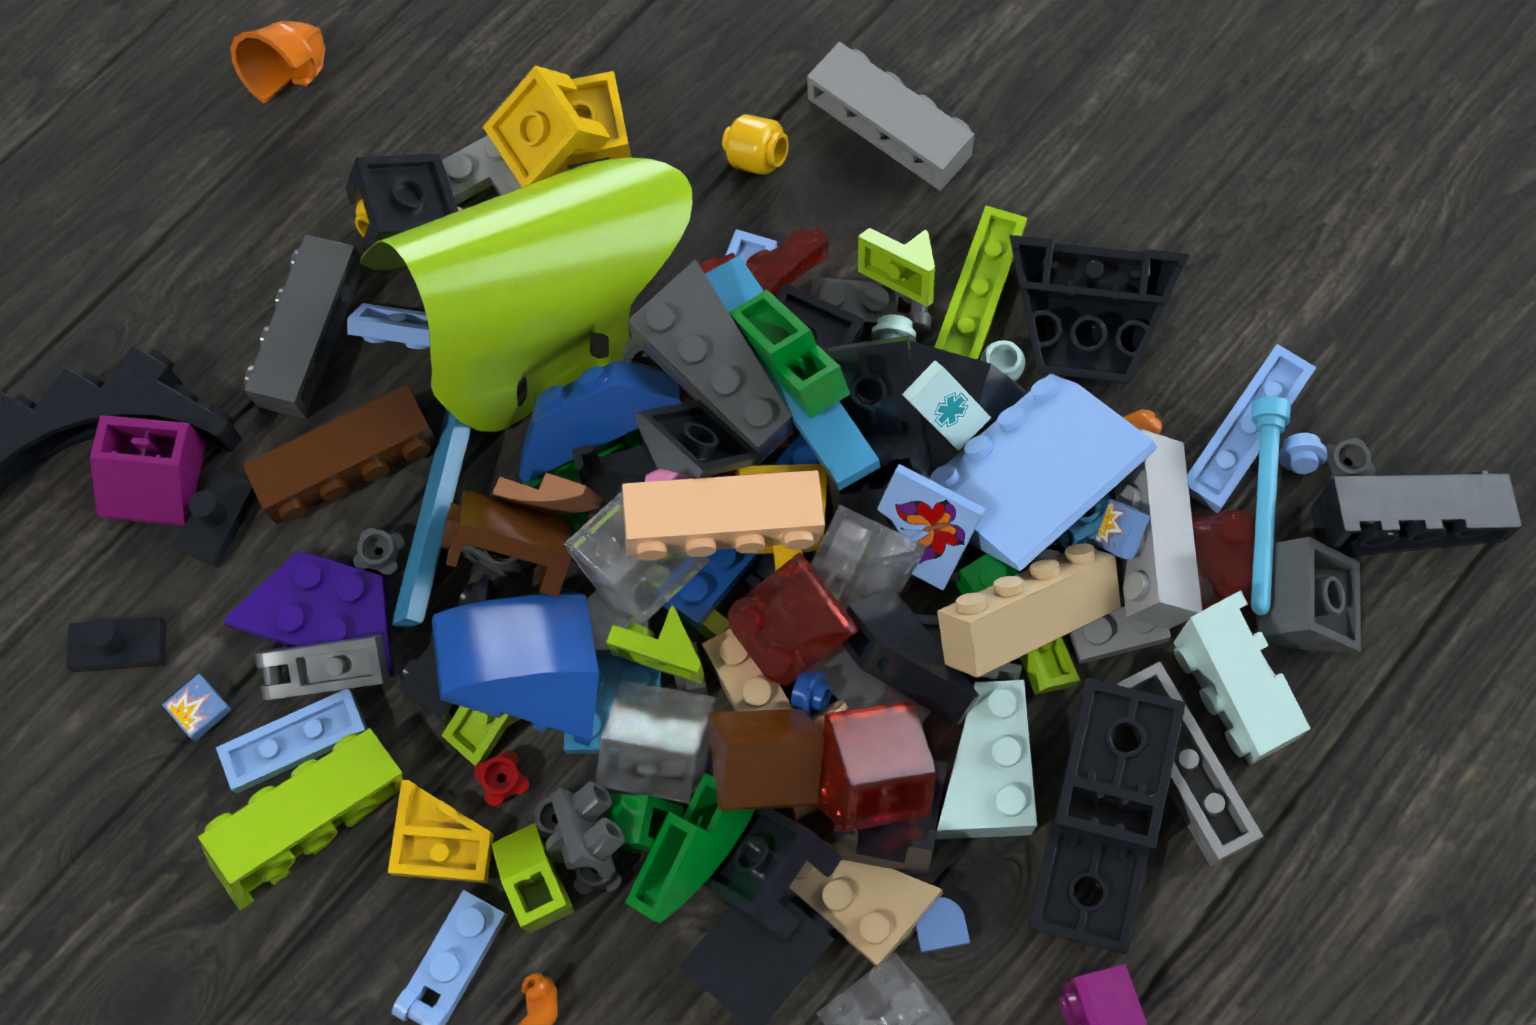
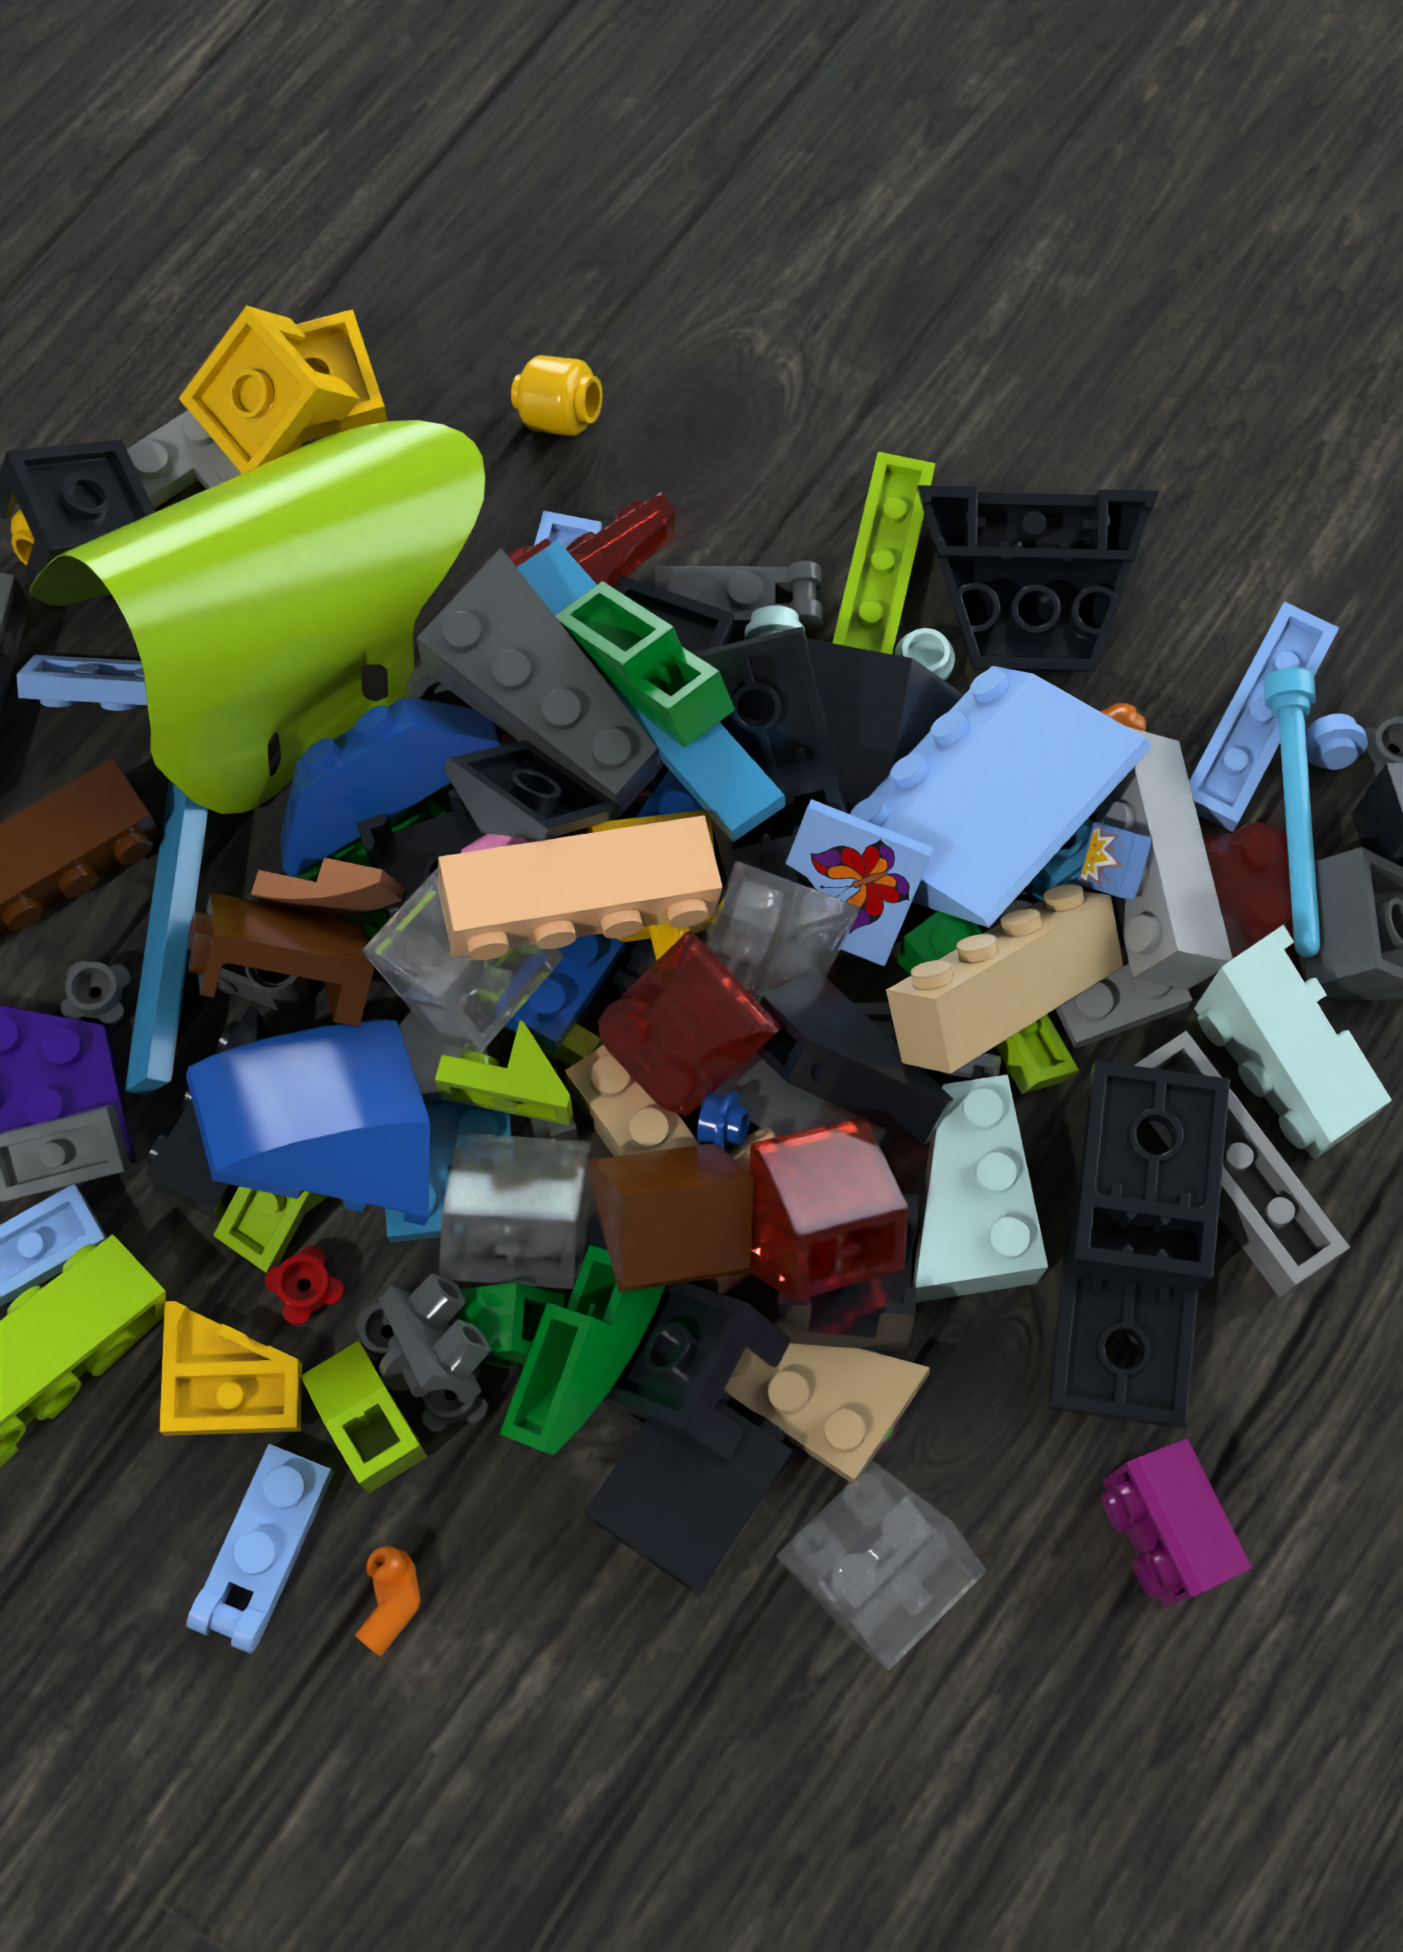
camera: 15 degrees left, 0 degrees up
light grey brick [807,41,975,191] -> none
lime slope [858,228,935,307] -> none
light aqua tile [902,361,991,451] -> none
medium blue tile [915,897,970,953] -> none

